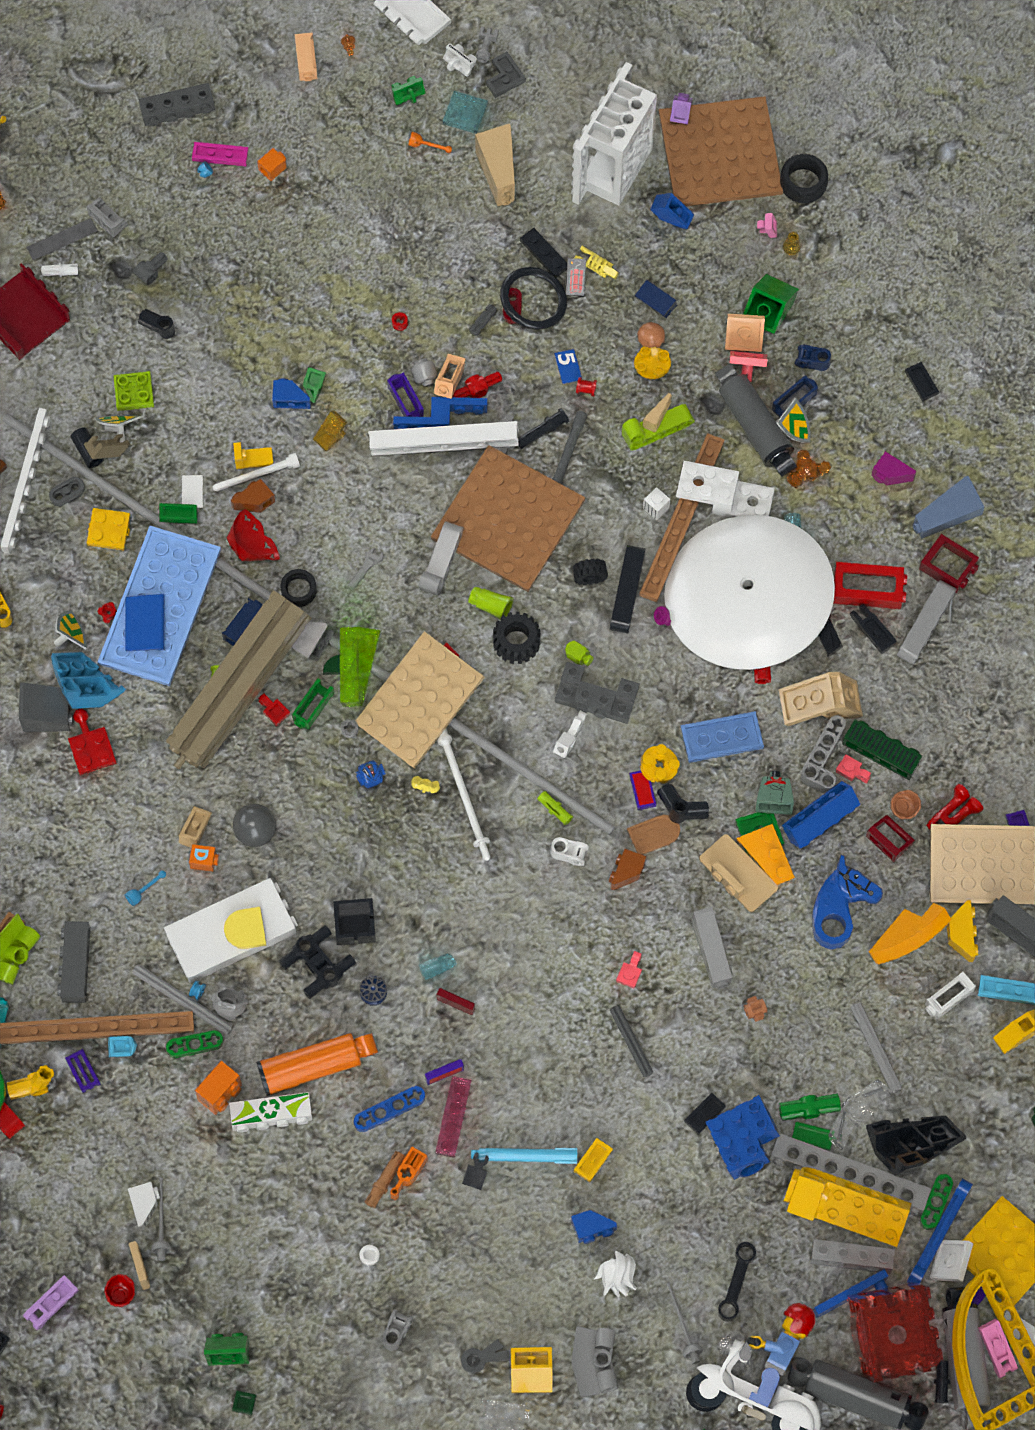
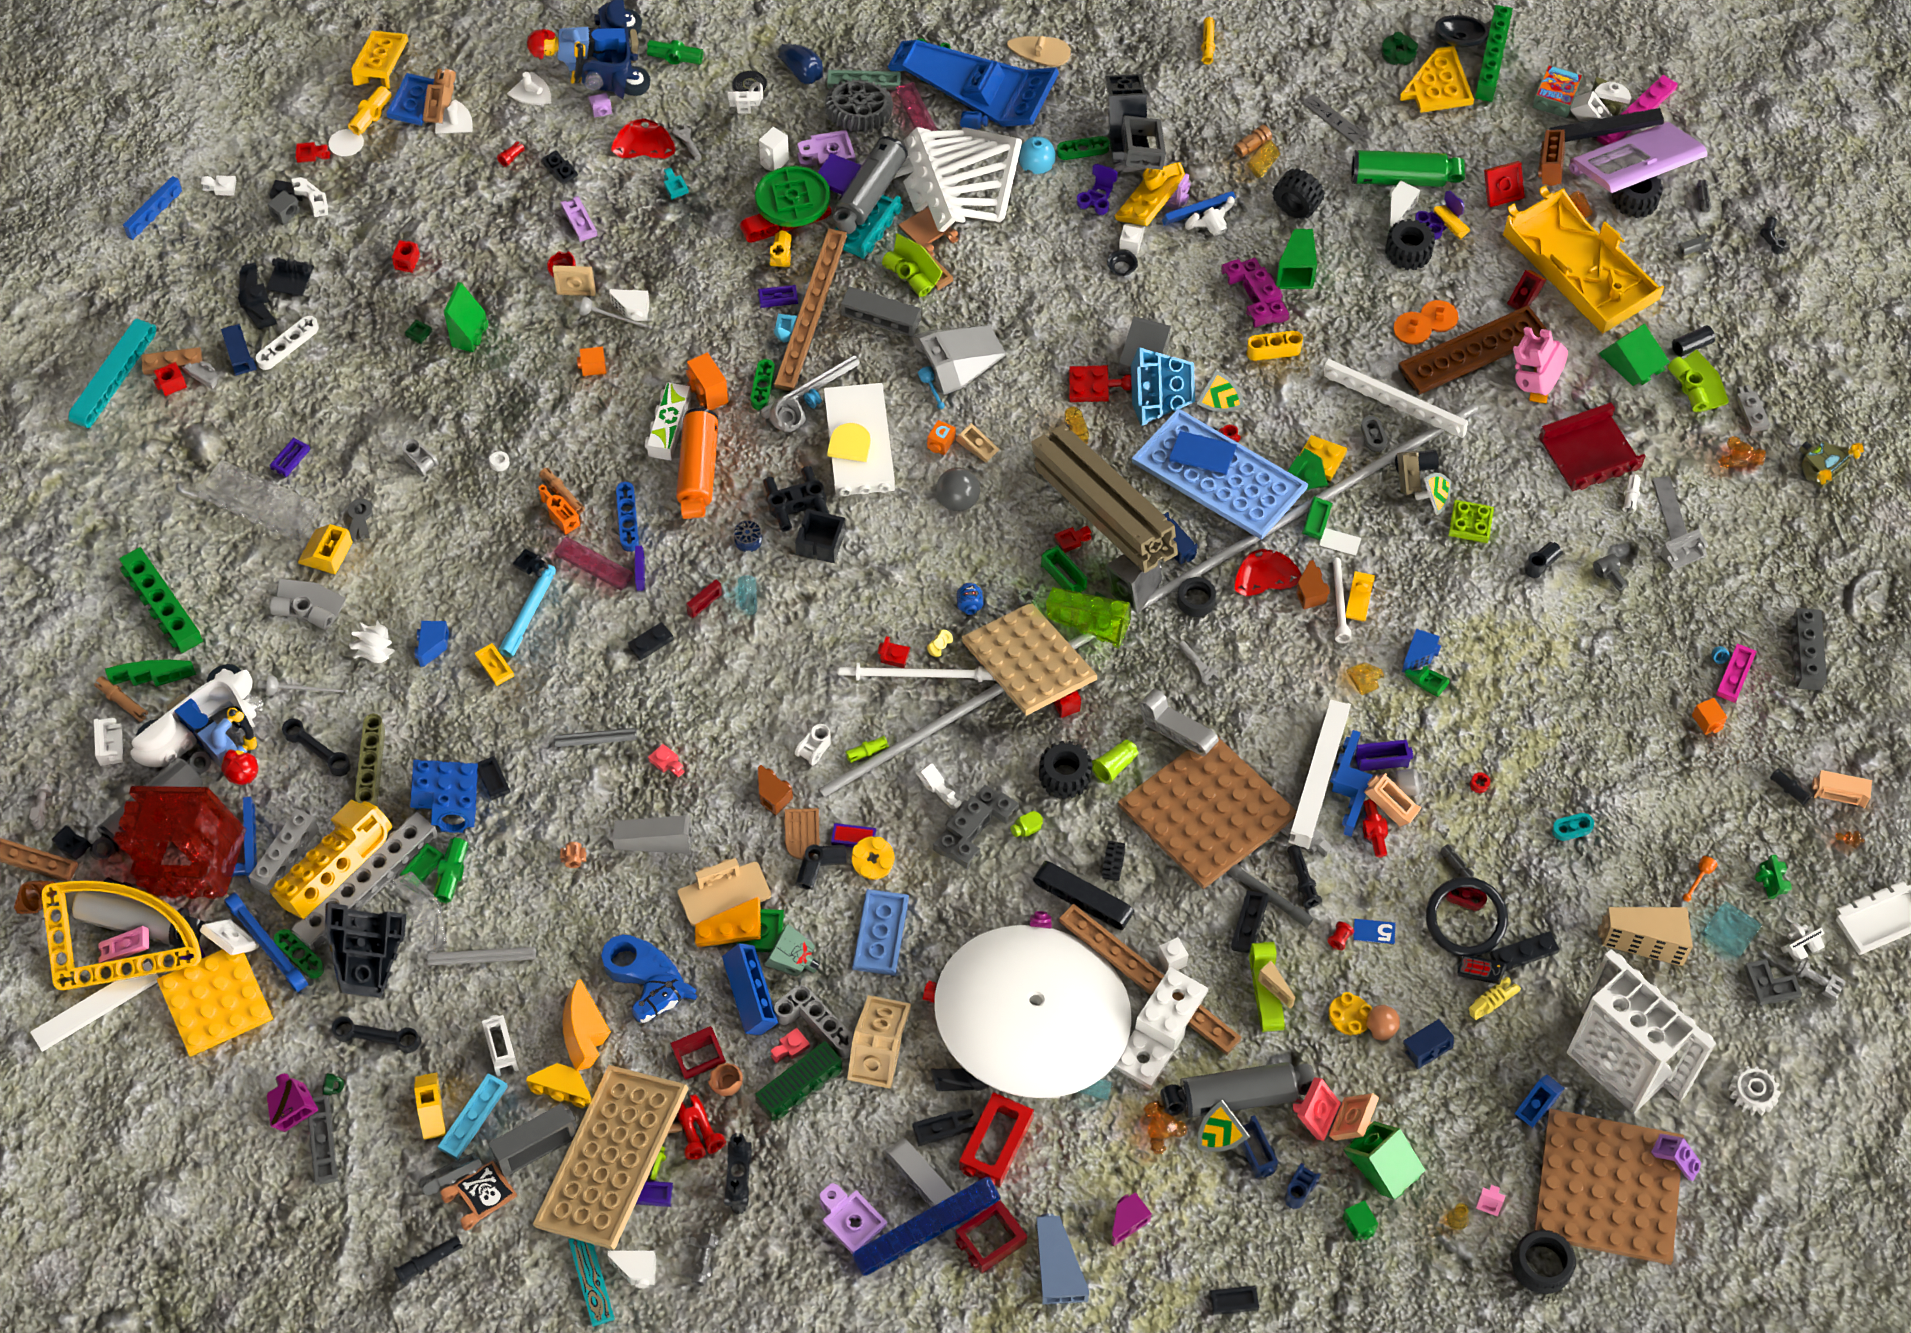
camera: 110 degrees right, 10 degrees down
none -> black piece [331,1016,420,1053]
none -> olive beam [355,713,385,806]
none -> orange brick [577,346,606,376]
none -> black plate [628,622,674,661]
none -> black piece [724,1133,752,1214]
none -> lavender plate [820,1183,887,1255]
none -> clear blue beam [852,1177,1001,1276]
none -> red bracket [878,636,910,668]
none -> light grey wedge [912,325,1006,395]
none -> clear yellow leg [1064,407,1089,444]
none -> black plate [1231,890,1269,953]
none -> green plate [1287,448,1328,491]
none -> green brick [1342,1200,1378,1241]
none -> teal plate [1552,813,1594,841]
none -> white gear [1729,1066,1781,1116]
none -> black pin [1770,768,1812,805]

